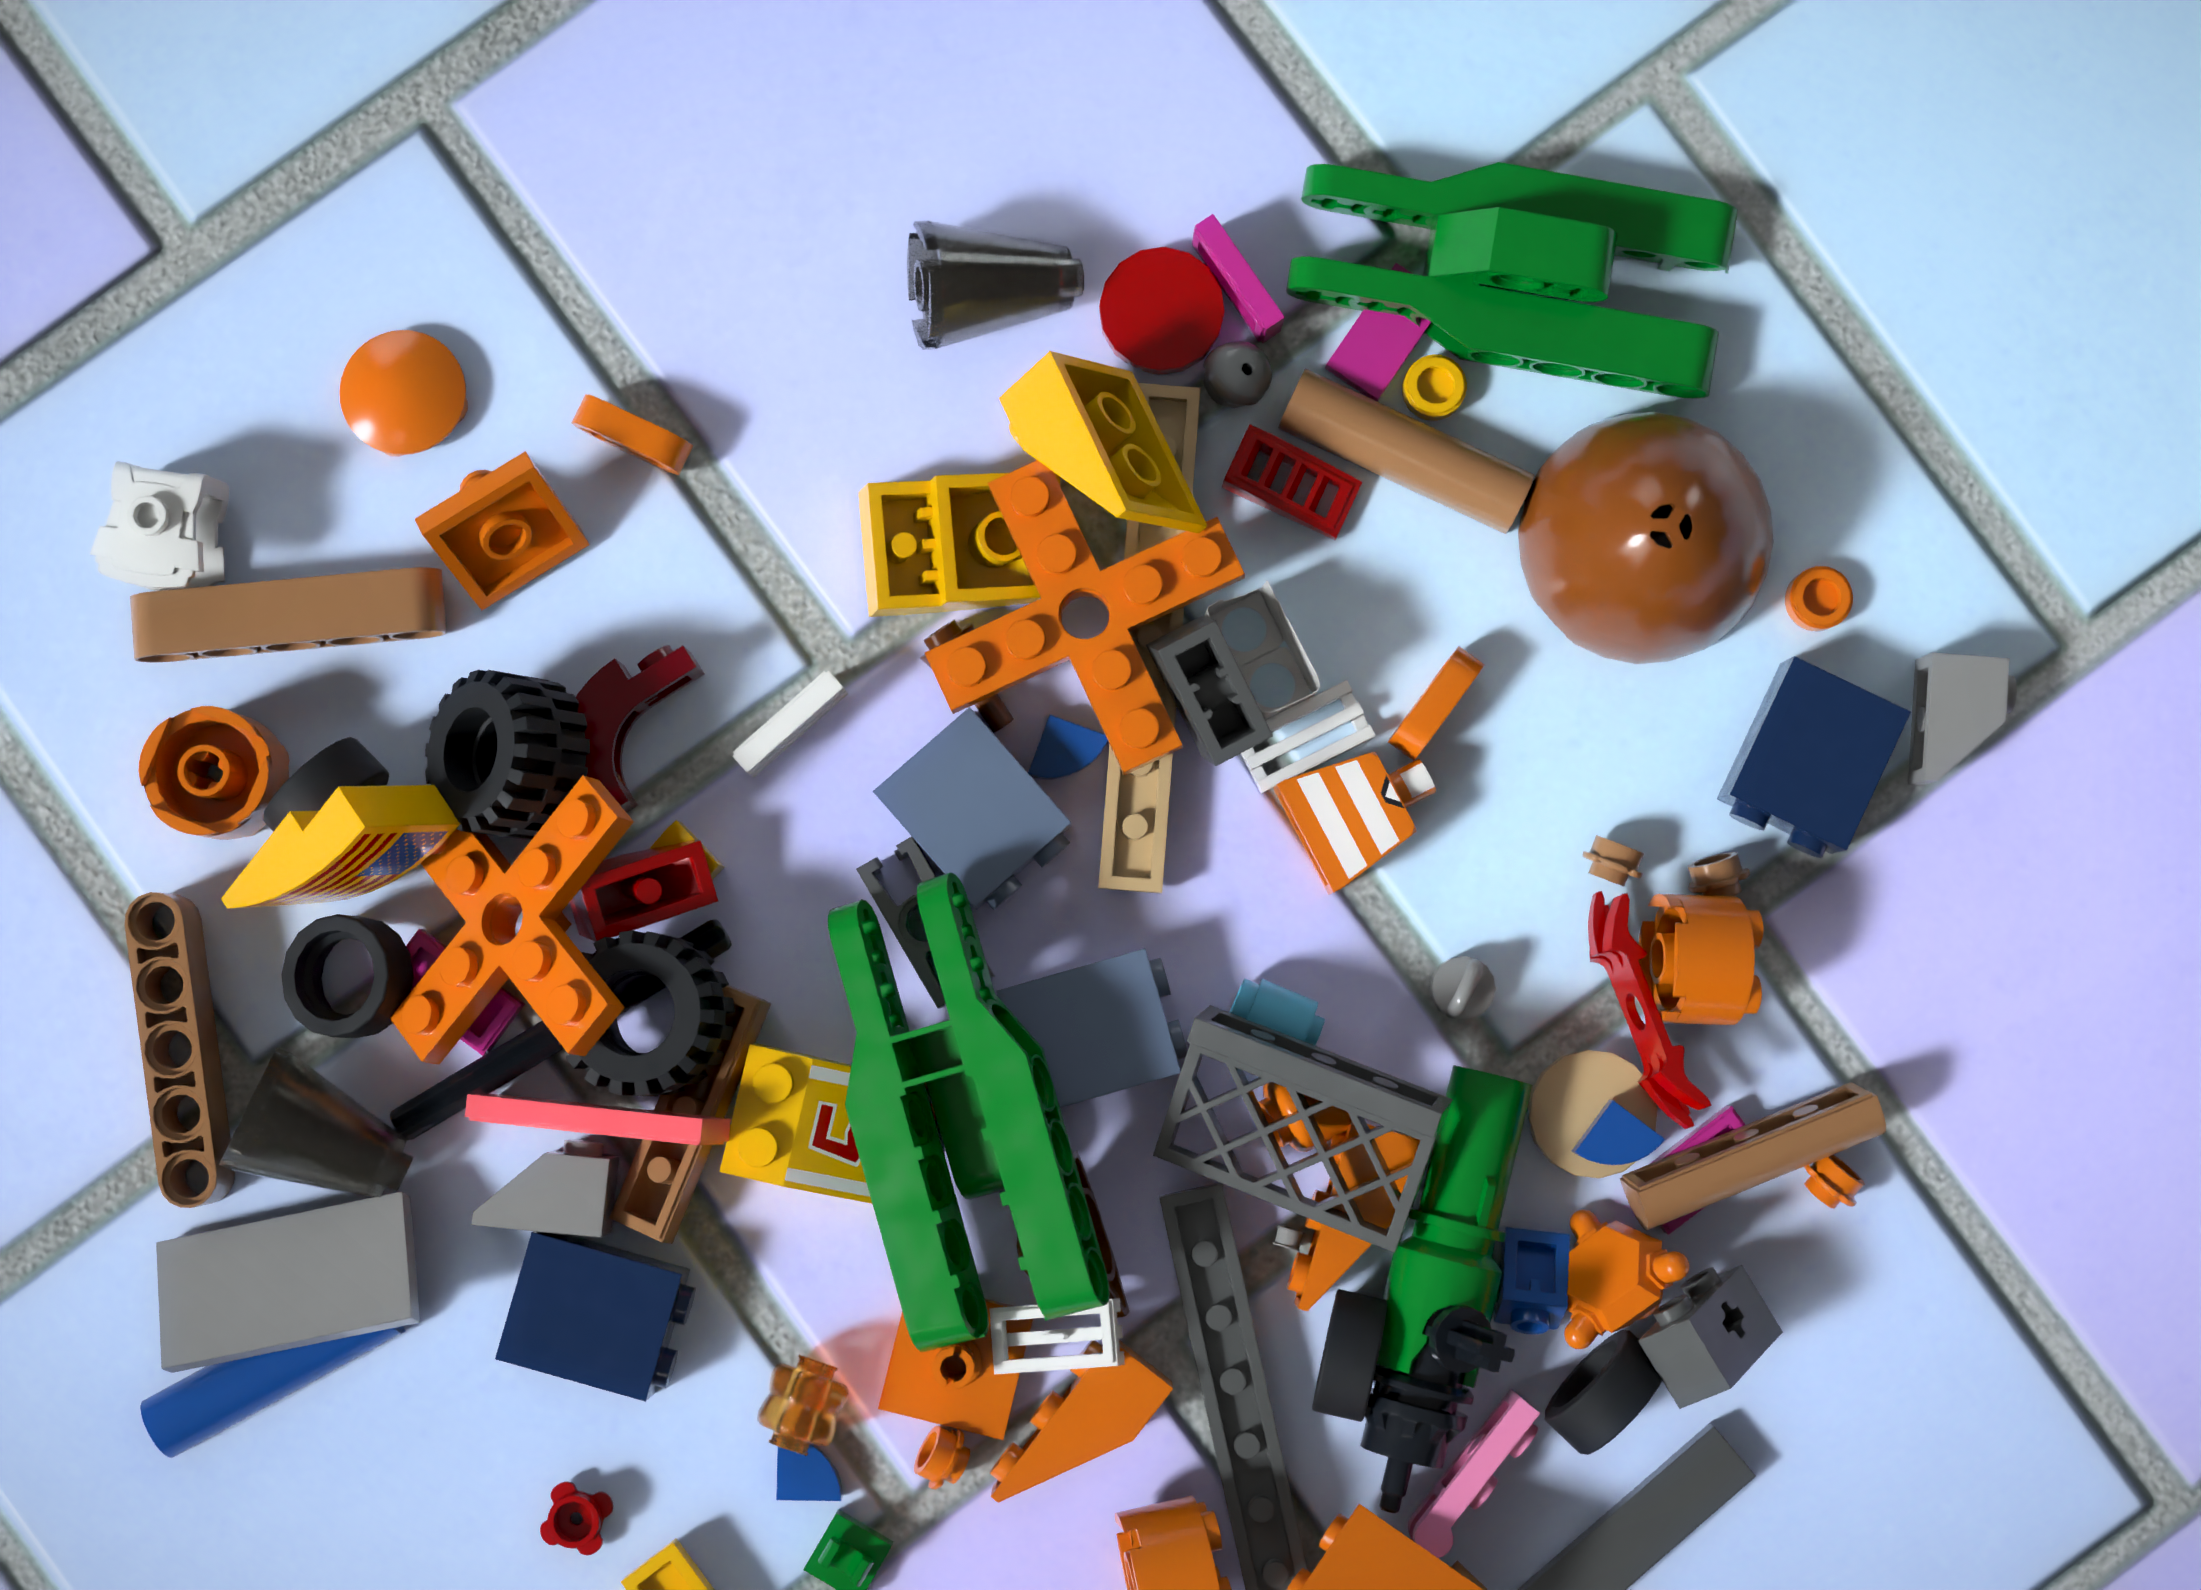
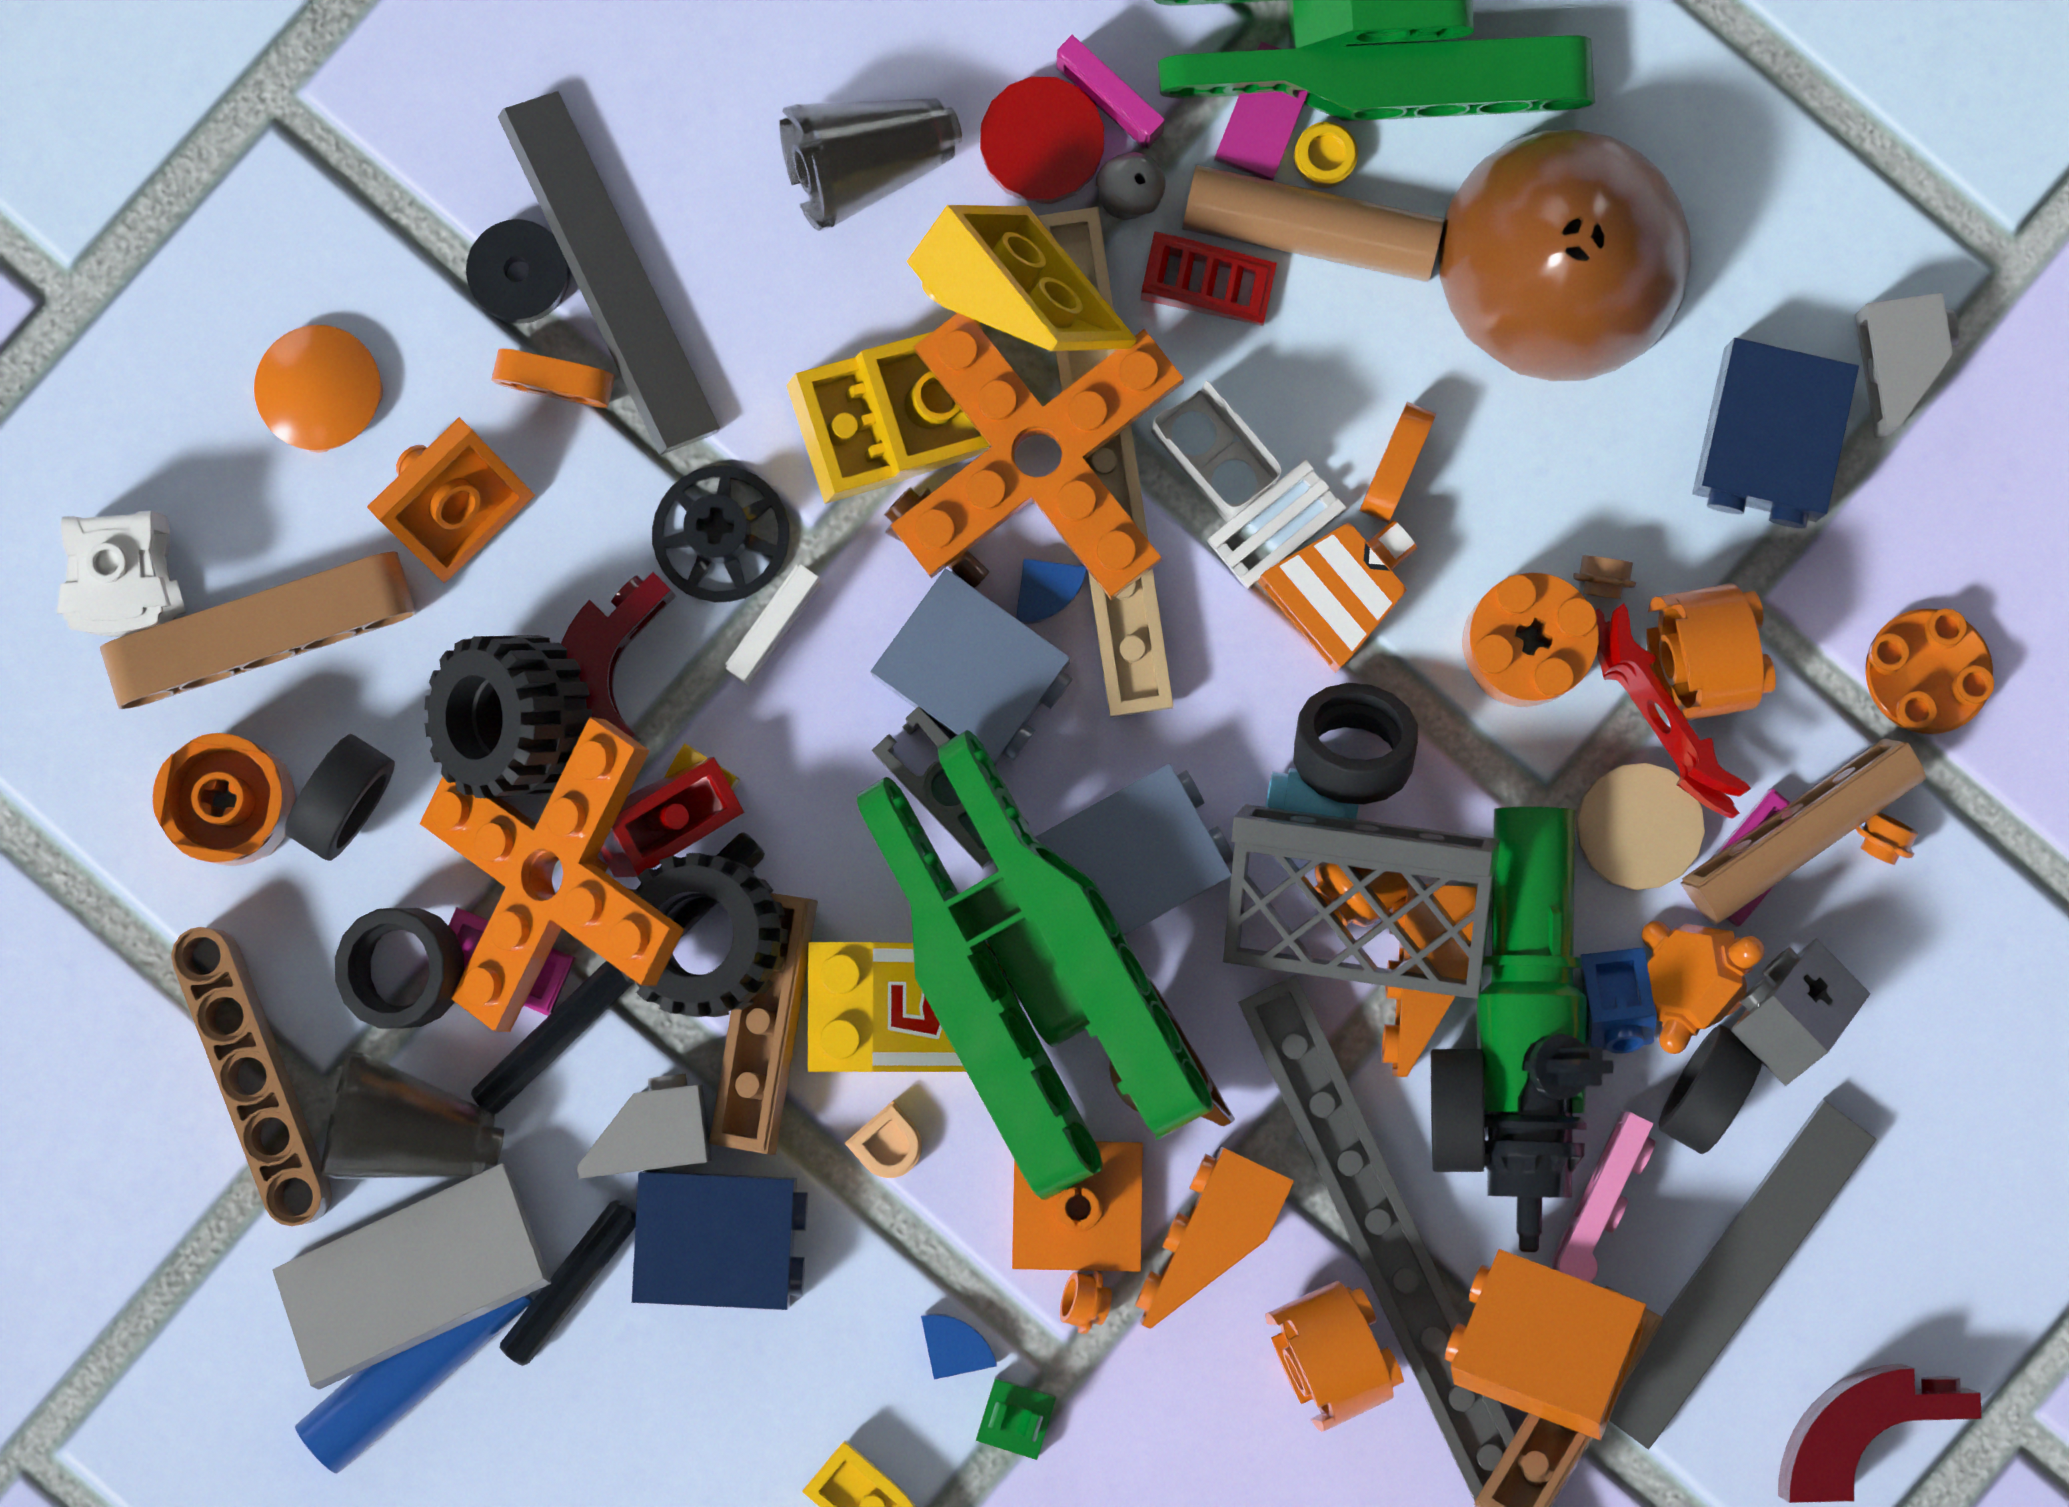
camera: 10 degrees left, 0 degrees up
yellow slope [221,785,460,909] -> none
coral tile [465,1094,731,1145] -> none
red plate [540,1481,614,1556] -> none
clear orange piece [757,1355,849,1456] -> none
white tile [989,1298,1125,1374] -> none
dark grey brick [1146,616,1273,766] -> none
light grey piece [1273,1225,1305,1251] -> none
light grey tile [1429,956,1496,1020] -> none
blue tile [1572,1099,1665,1165] -> none
medium nougat plate [1688,852,1750,896] -> none
orange tile [1785,566,1853,632] -> none
none -> black piece [466,219,570,324]
none -> dark grey tile [498,91,720,456]
none -> black axle [499,1200,636,1366]
none -> black wheel [652,465,790,603]
none -> light nougat tile [845,1100,922,1178]
none -> black tyre [1293,683,1418,805]
none -> orange brick [1462,573,1599,707]
none -> orange dish [1865,608,1994,734]

